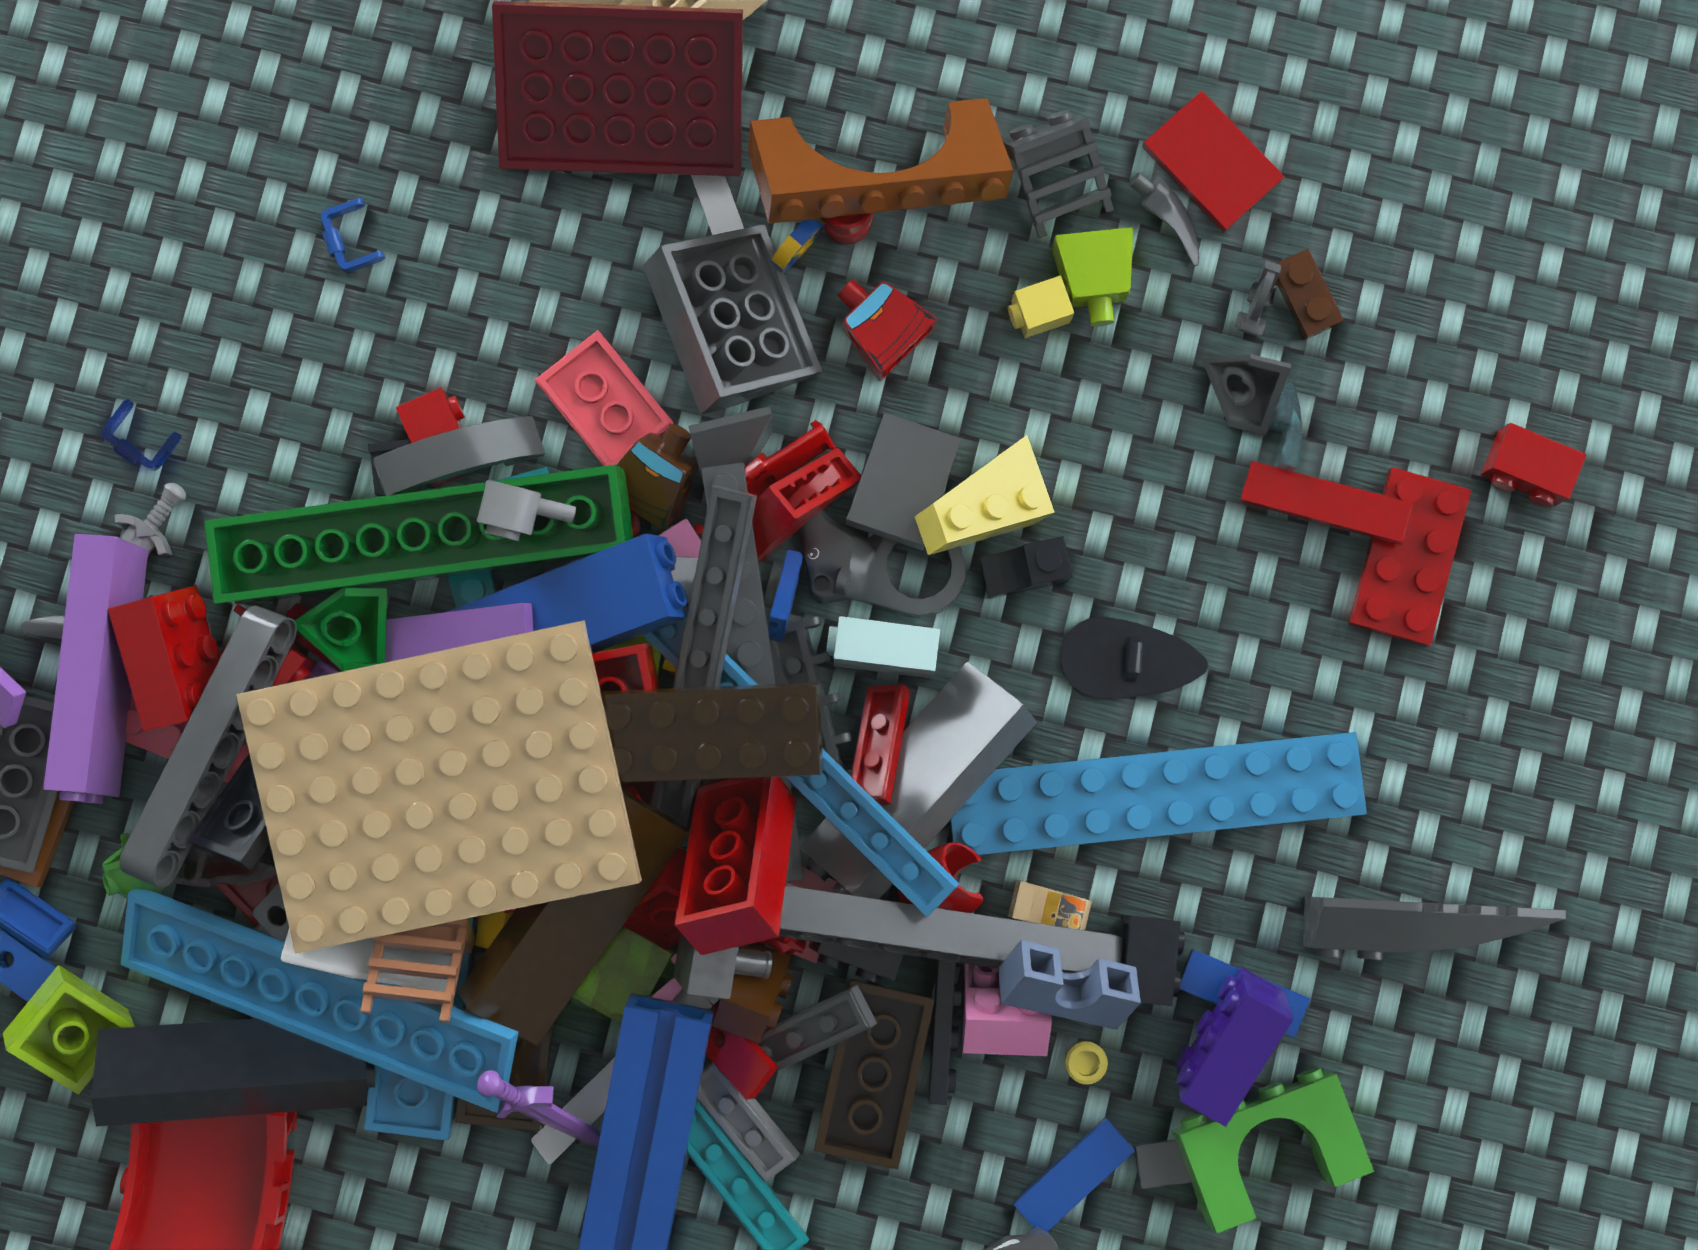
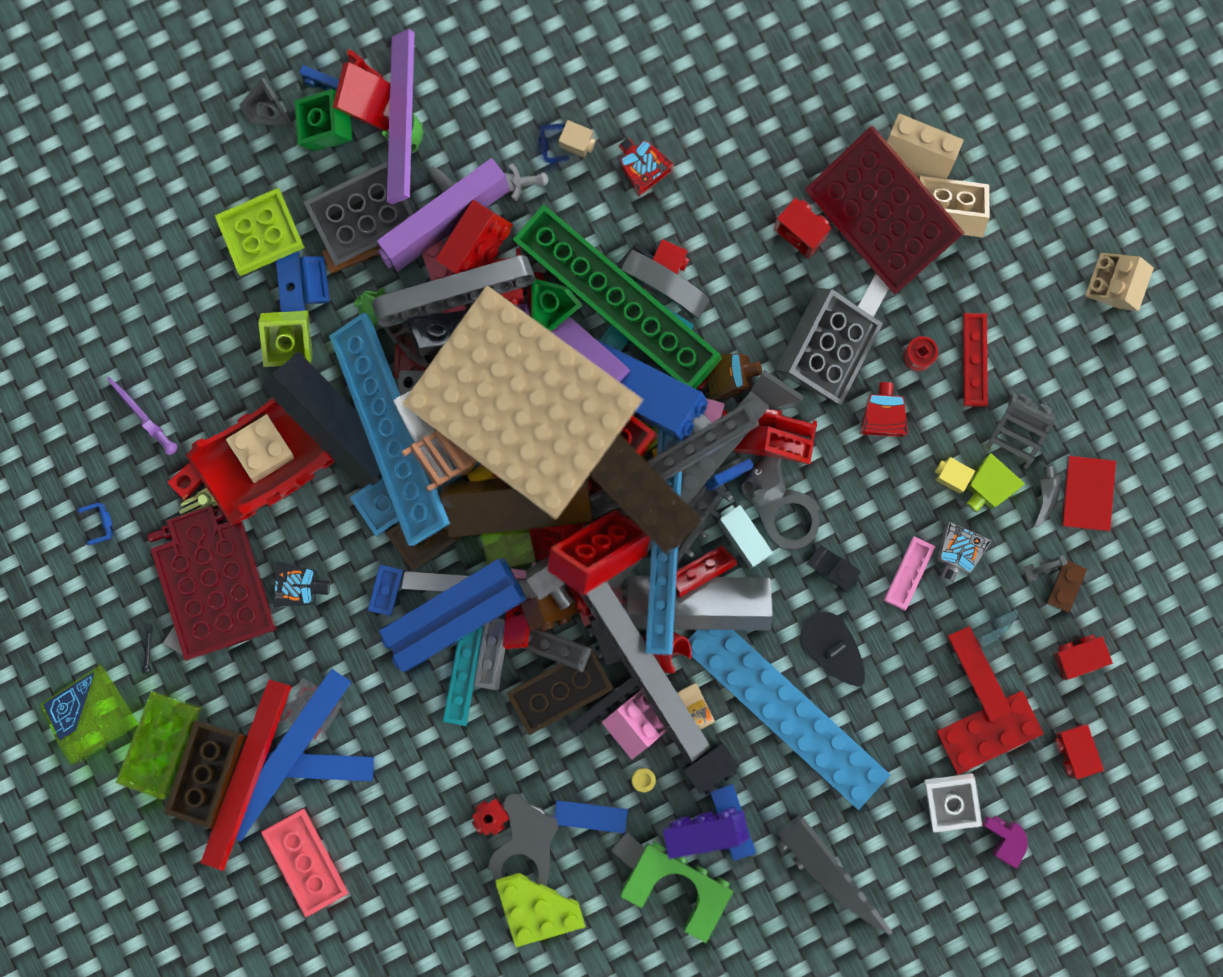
camera: 55 degrees right, 0 degrees up
blue piece [321,198,385,273] -> none
light grey piece [476,480,576,541] -> none
medium lavender sword [477,1070,601,1147] -> none
coral tile [535,330,674,466] -> none
dark orange arch [748,98,1013,224] -> none
piece [771,218,826,273] -> none
dark grey tile [845,412,962,551] -> none
light yellow wedge [914,435,1054,555] -> none
sand blue arch [998,940,1141,1030] -> none
dark grey slope [1201,354,1291,436] -> none
none -> tan brick [226,414,294,484]
none -> blue plate [368,565,404,616]
none -> tan brick [559,120,596,158]
none -> torso [618,138,673,197]
none -> red brick [773,198,831,259]
none -> bright pink plate [883,536,935,611]
none -> white brick [924,773,982,832]
none -> torso [937,522,991,583]
none -> red tile [962,313,988,407]
none -> magenta brick [982,815,1028,869]
none -> red brick [1053,634,1113,680]

